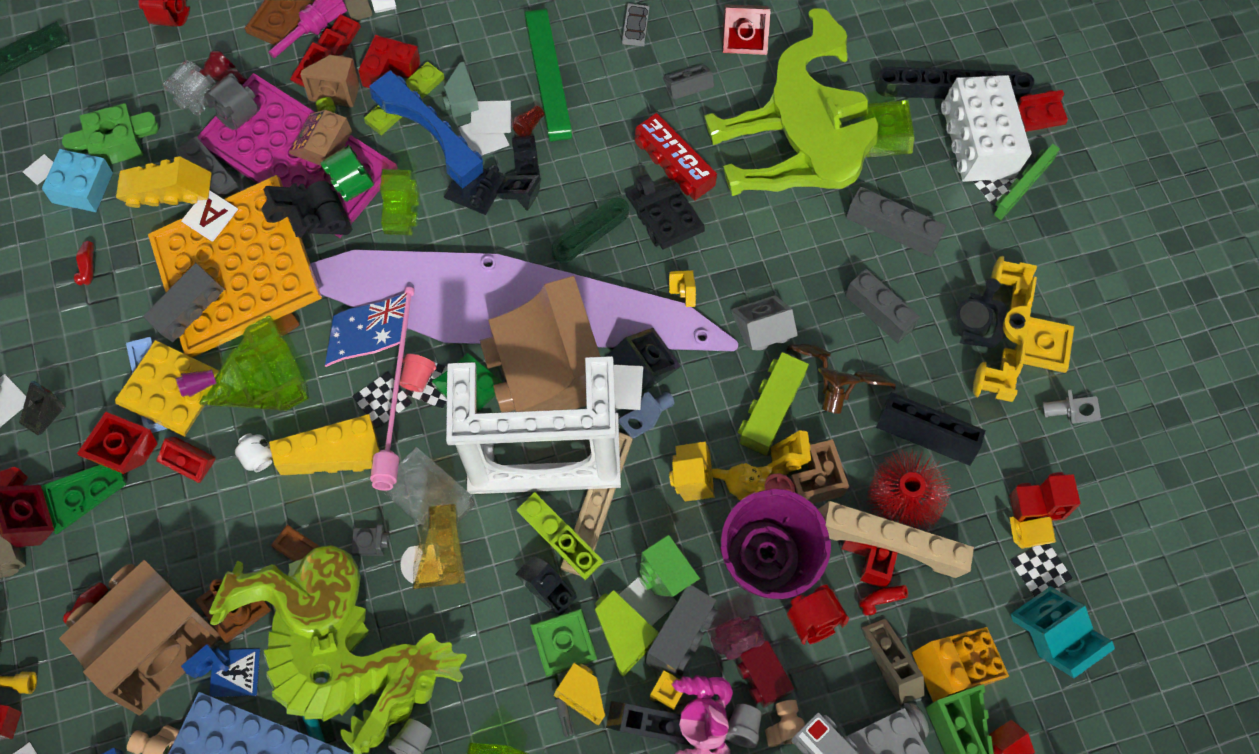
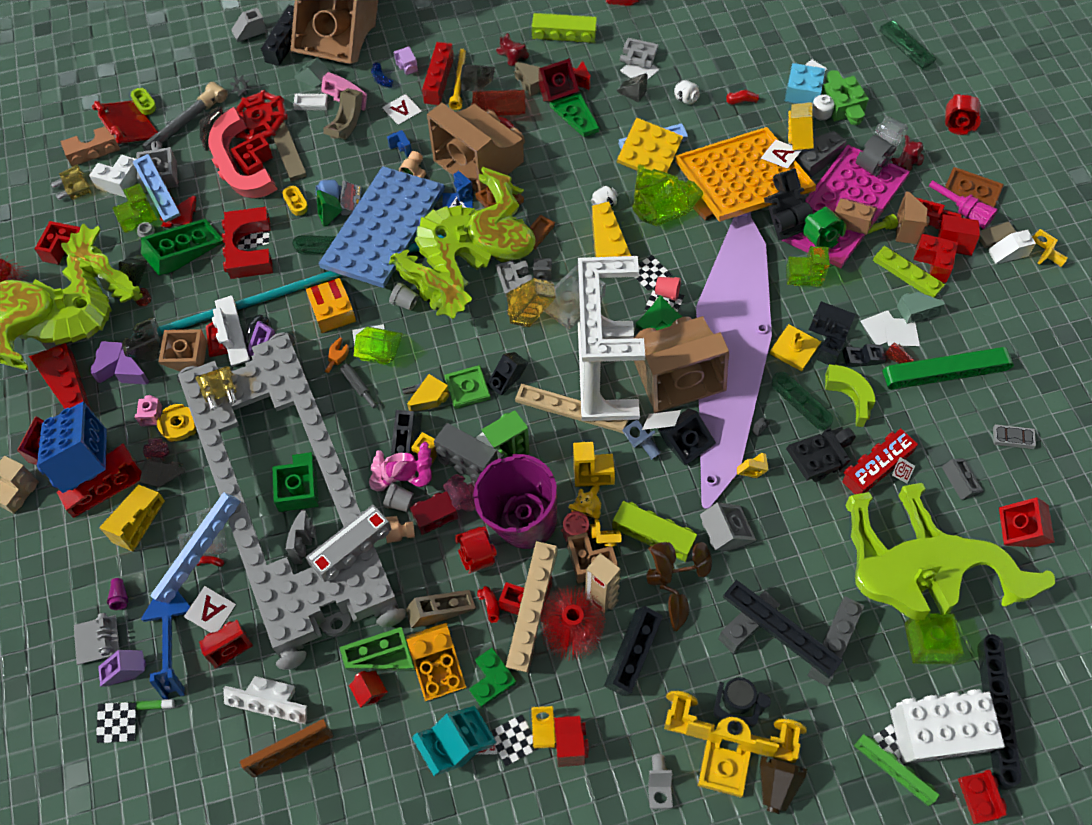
camera: 95 degrees right, 5 degrees down
red slope [77,412,158,474] -> none
dark grey brick [143,263,225,342] -> none
red slope [156,437,216,483] -> none
magenta cone [176,369,217,397] -> none
flag [325,287,415,491] -> none
blue arch [369,70,483,189] -> none
lime slope [517,492,604,580] -> none
lime slope [595,590,659,677] -> none
none -> green plate [469,648,516,708]
none -> clear red piece [472,90,526,116]
none -> light grey plate [496,260,534,297]
none -> tan brick [585,554,621,613]
none -> white head [674,80,699,105]
none -> black plate [723,579,843,679]
none -> dark grey tile [752,417,770,436]
none -> dark brown cone [759,756,808,814]
none -> yellow tile [769,324,821,372]
none -> white head [812,95,835,120]
none -> lime arch [825,364,875,427]
none -> white sticker [892,457,915,483]
none -> red slope [938,214,980,256]

